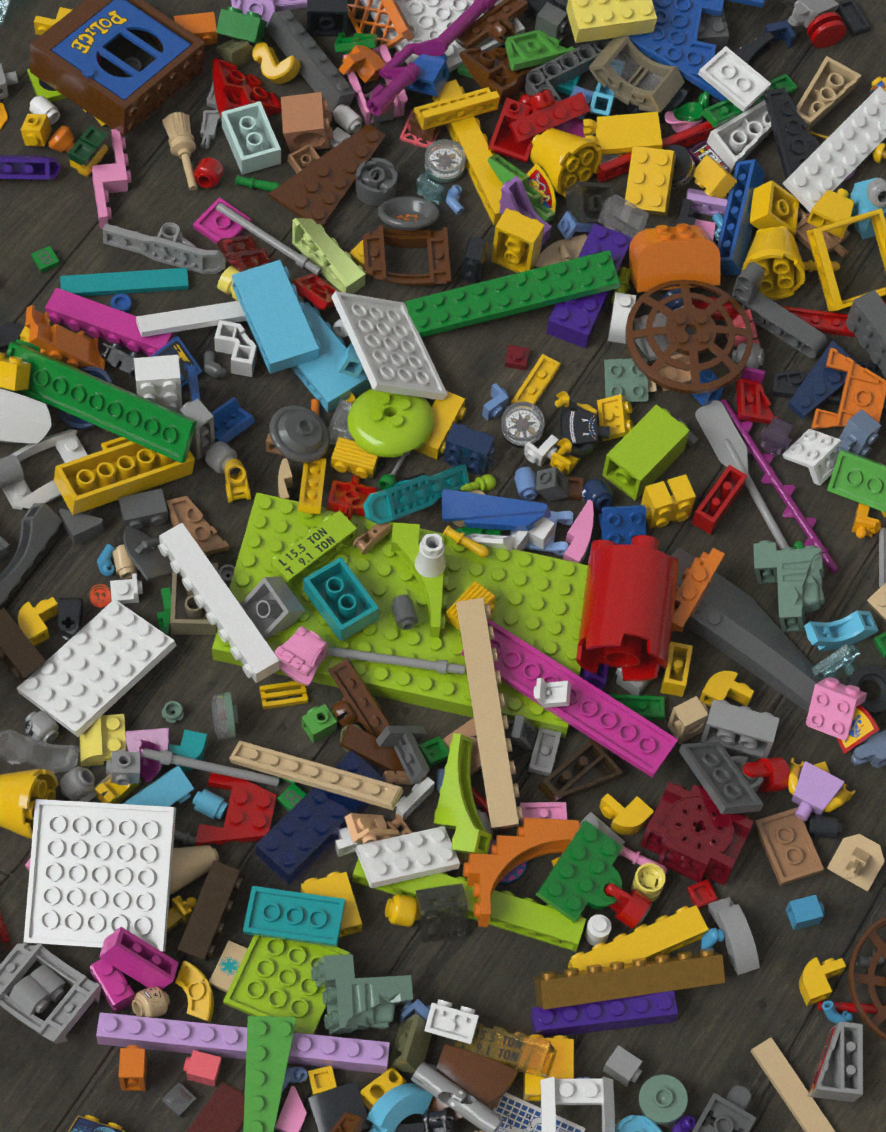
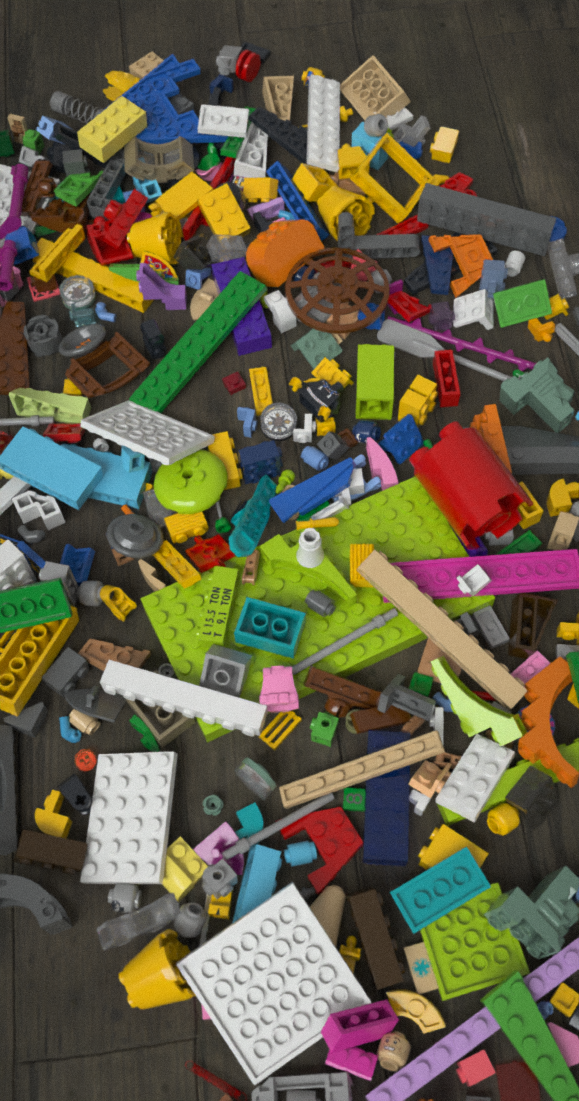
camera: 30 degrees left, 0 degrees up
white bracket [110,573,143,604] -> none
yellow brick [491,208,544,273] -> none

